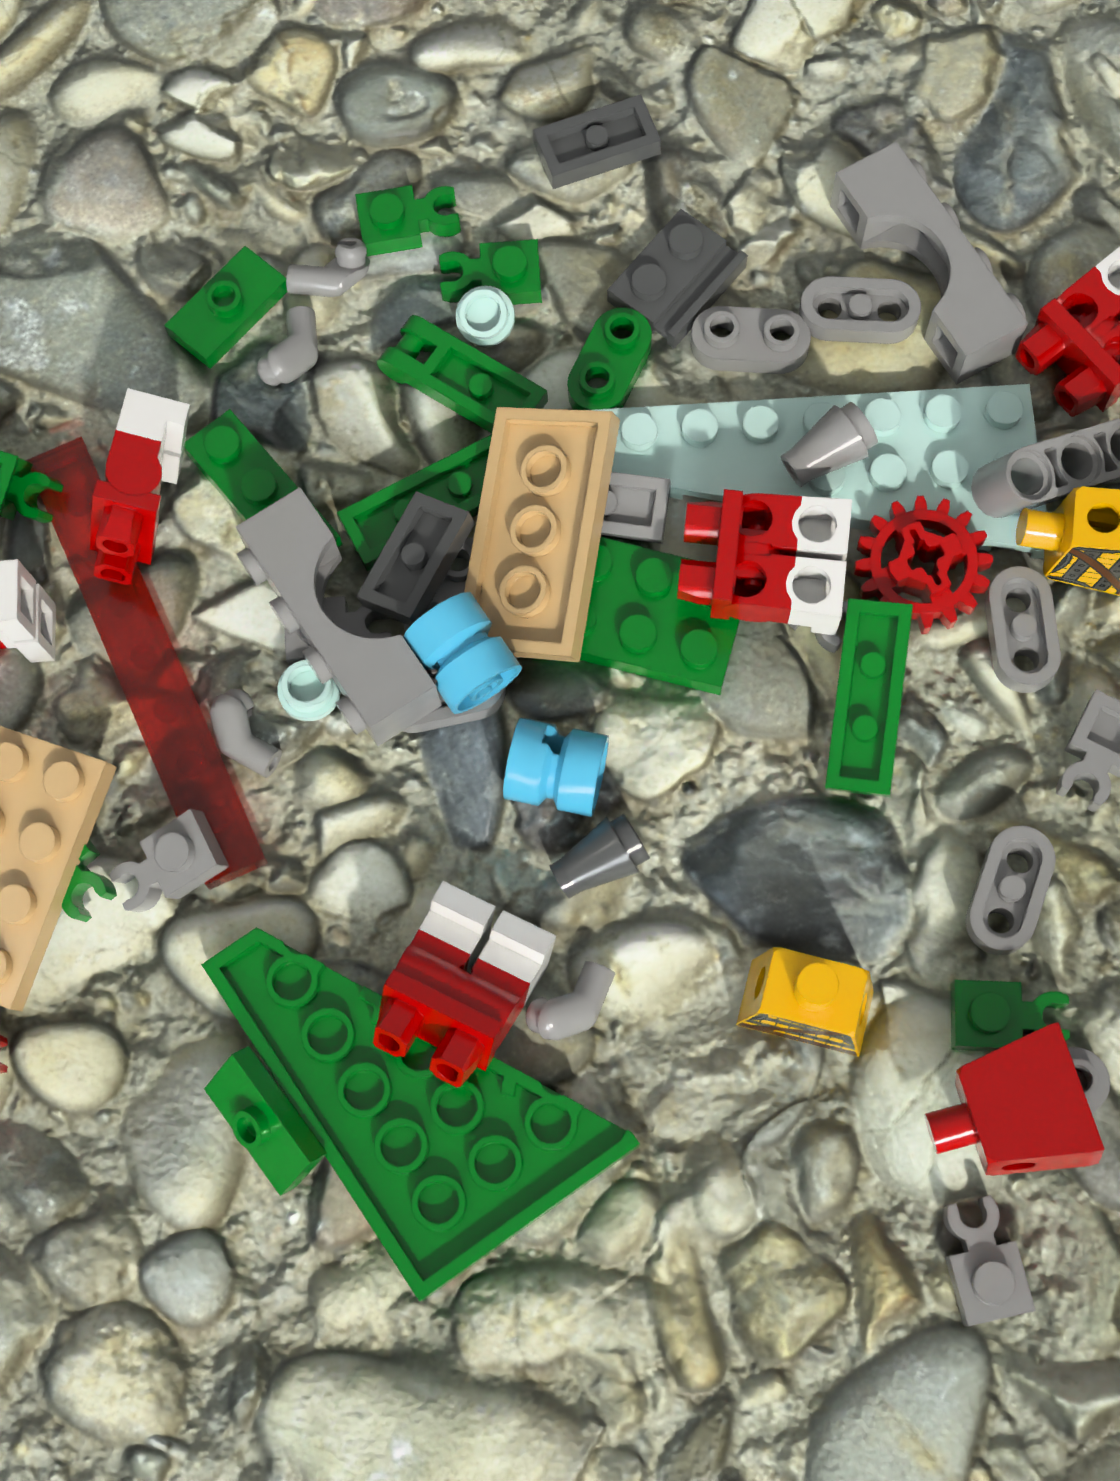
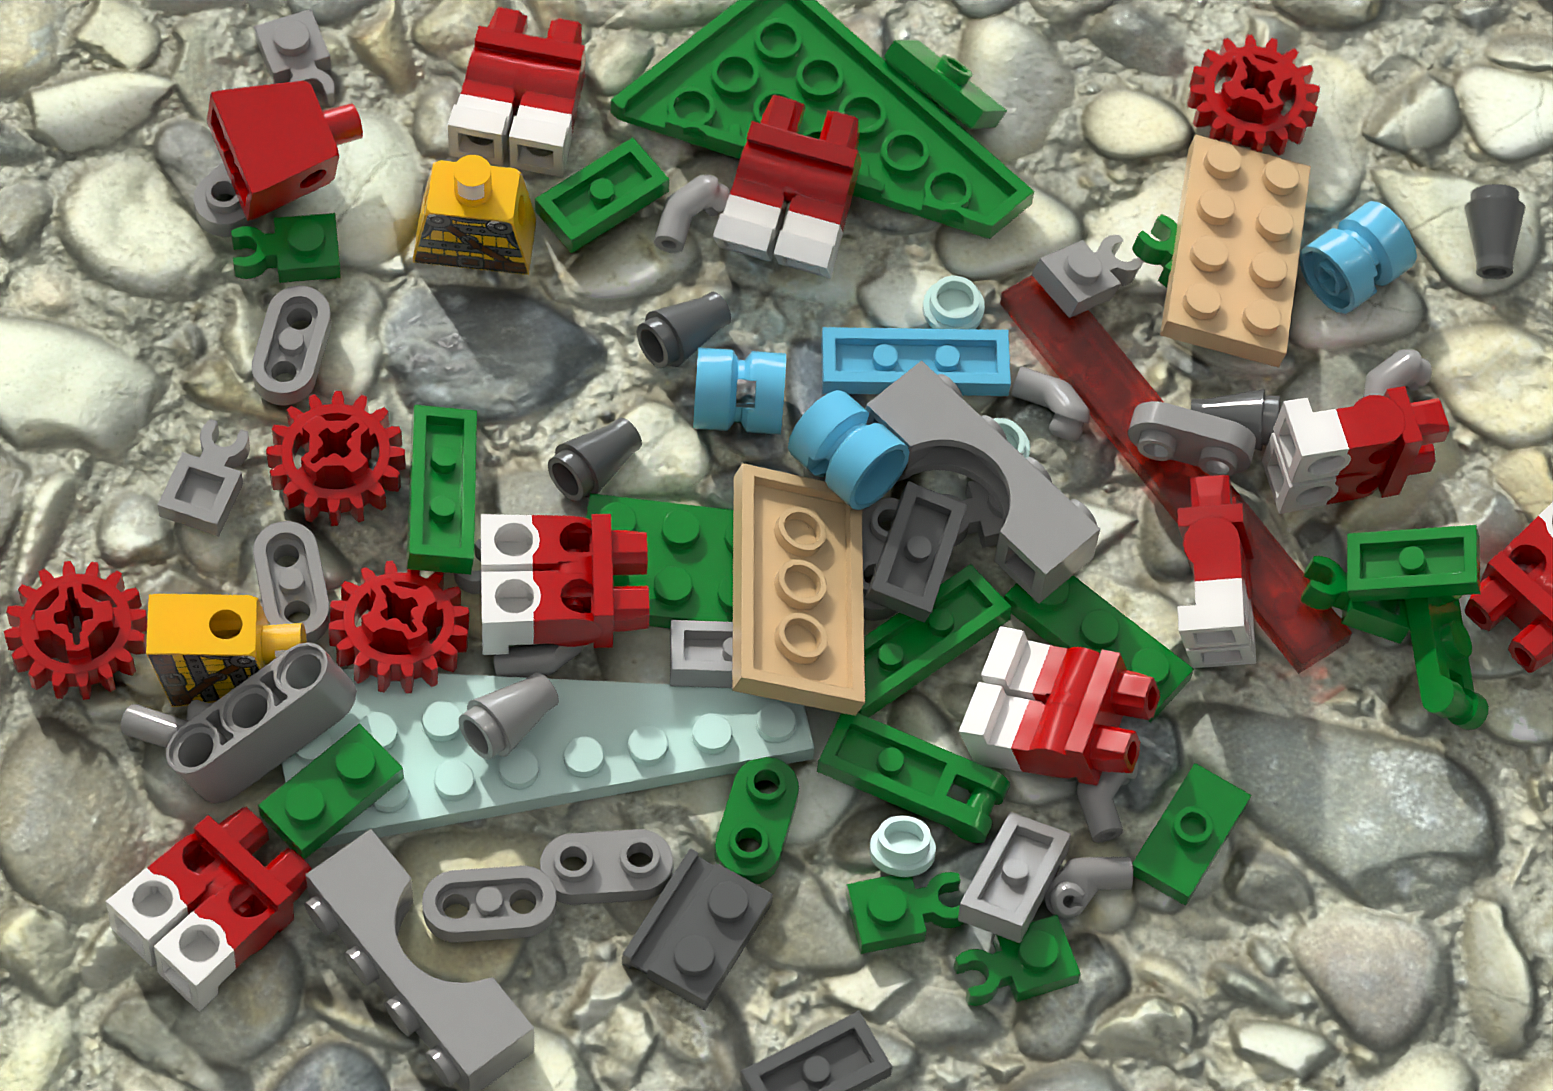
camera: 160 degrees right, 10 degrees down
none -> green plate [258,723,404,860]
none -> red gear [266,391,406,526]
none -> hips [448,7,585,178]
none -> green plate [535,137,670,254]
none -> dark grey cone [548,417,642,501]
none -> medium azure plate [821,327,1011,396]
none -> light aqua plate [923,276,985,329]
none -> light grey plate [958,812,1071,943]
none -> red hips [959,626,1160,786]
none -> light grey plate [1128,401,1256,477]
none -> dark grey cone [1191,389,1280,451]

